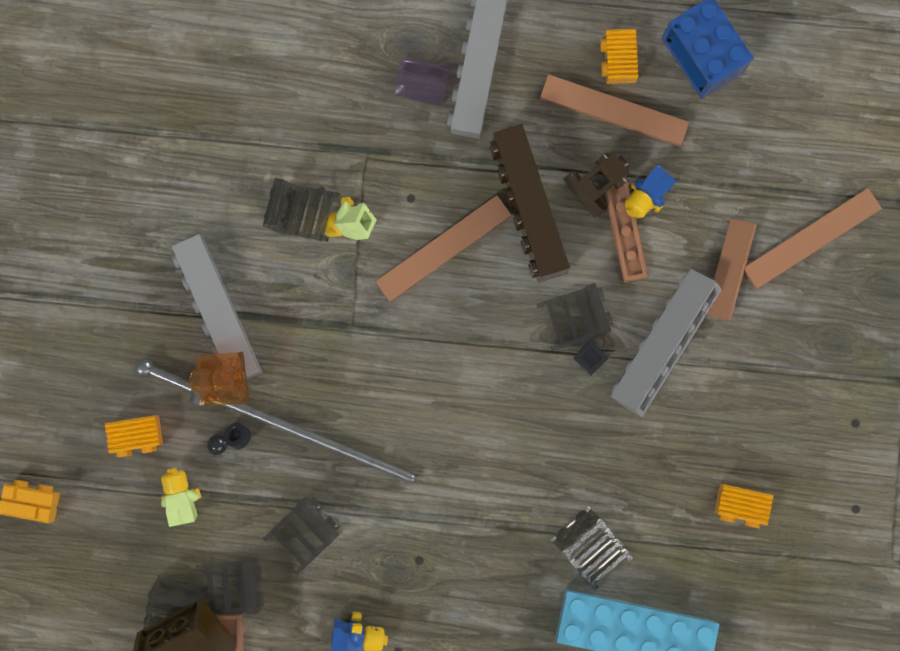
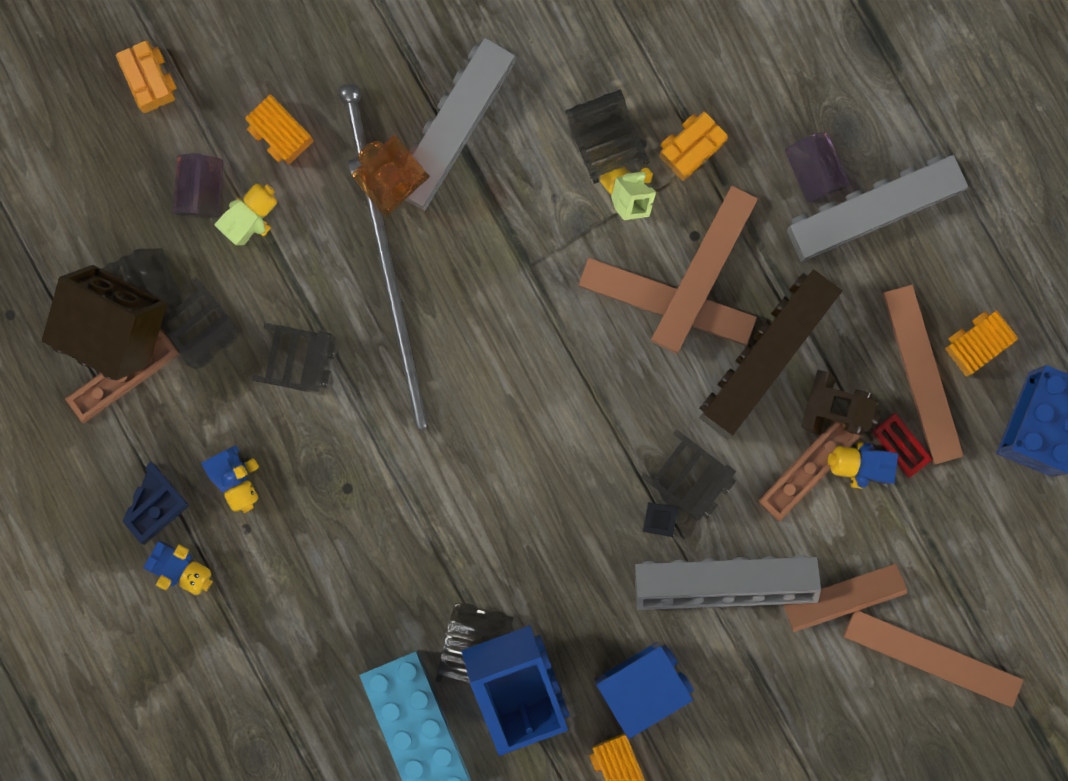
camera: 55 degrees right, 0 degrees up
black plate [207,423,251,455] -> none
none -> panel [172,153,223,217]
none -> blue container [461,625,570,756]
none -> blue container [594,642,694,739]
none -> nougat tile [651,186,758,355]
none -> light orange brick [659,112,728,181]
none -> red tile [871,413,933,478]

